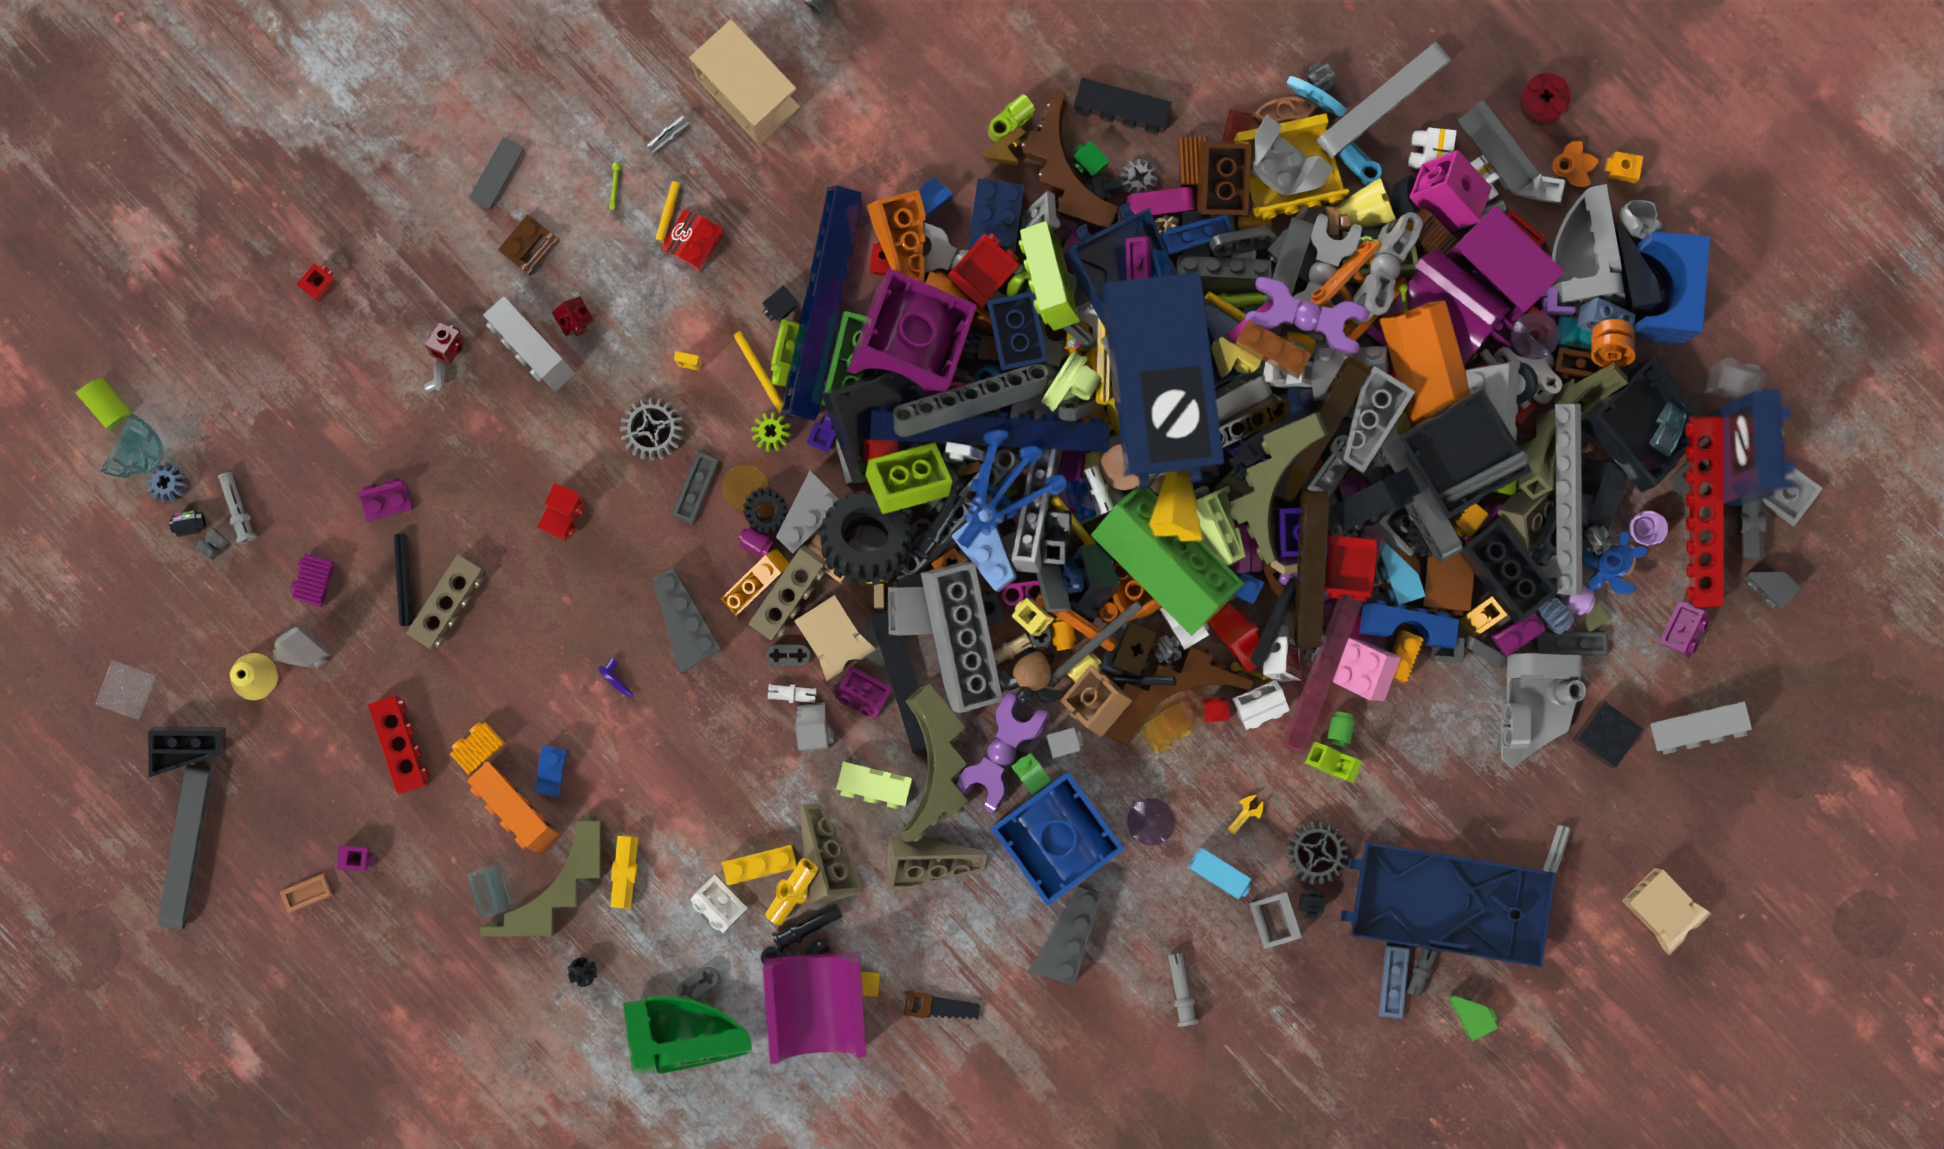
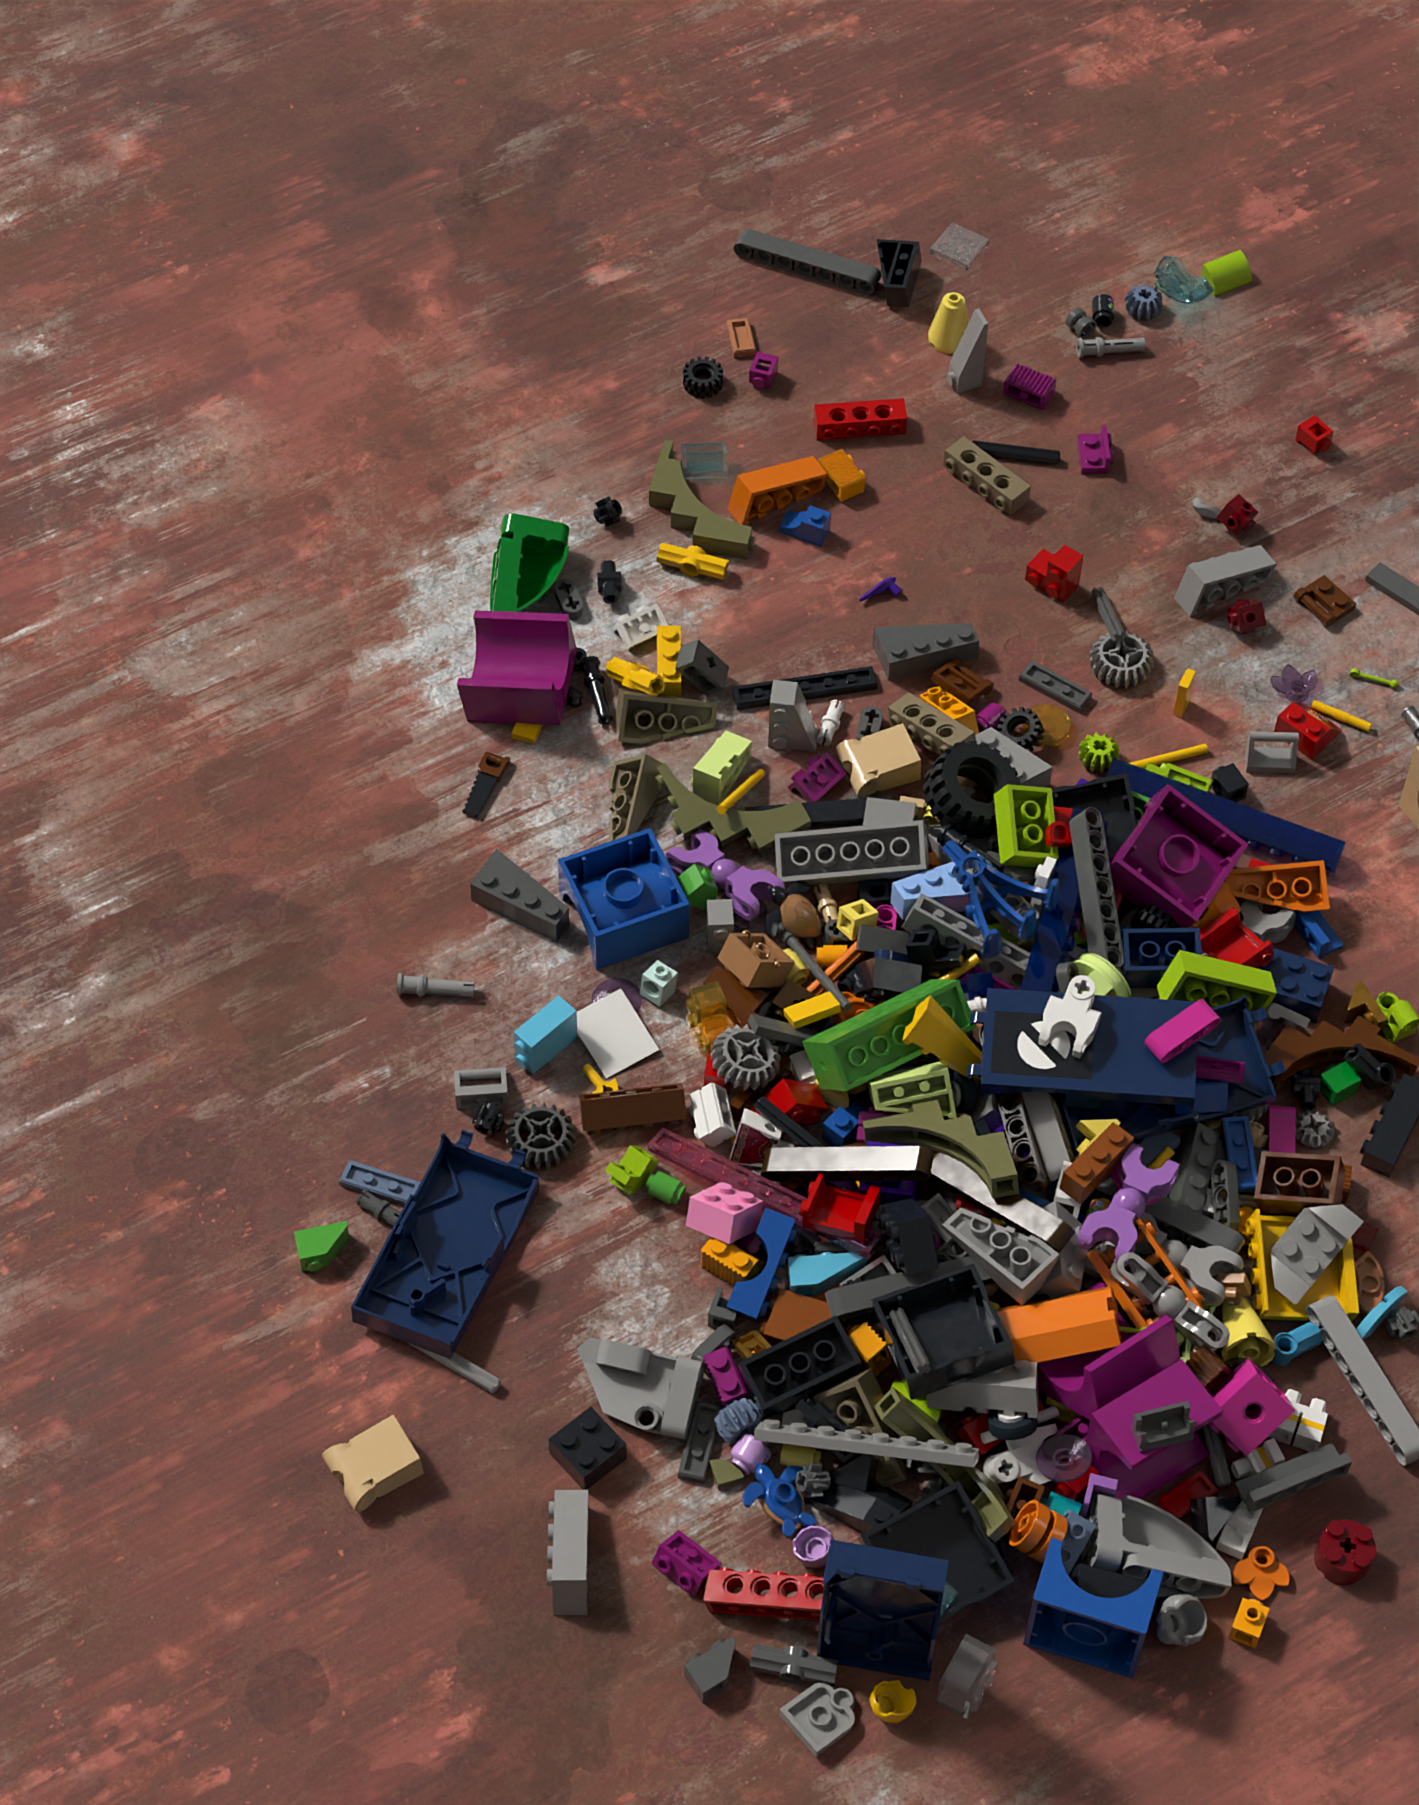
camera: 105 degrees right, 30 degrees down
none -> white sticker [577,989,659,1079]
none -> reddish brown brick [578,1083,687,1134]
none -> black axle [597,560,622,604]
none -> light aqua brick [640,960,678,1007]
none -> dark grey brick [675,639,729,696]
none -> black tyre [683,356,723,399]
none -> light grey gear [710,1024,781,1091]
none -> yellow bar [717,769,765,814]
none -> black tile [732,666,877,710]
none -> dark grey tile [748,1014,820,1047]
none -> yellow tile [783,991,841,1029]
none -> reddish brown plate [931,658,994,706]
none -> white piece [1039,975,1102,1058]
none -> red tile [1045,821,1072,848]
none -> dark grey axle [1092,587,1125,643]
none -> dark grey hinge [1131,1401,1195,1453]
none -> dark pink beam [1144,999,1221,1063]
none -> black slope [1190,1496,1242,1542]
none -> light grey tile [1245,731,1299,773]
none -> clear purple plate [1270,664,1318,703]
none -> black piece [1344,1044,1396,1090]

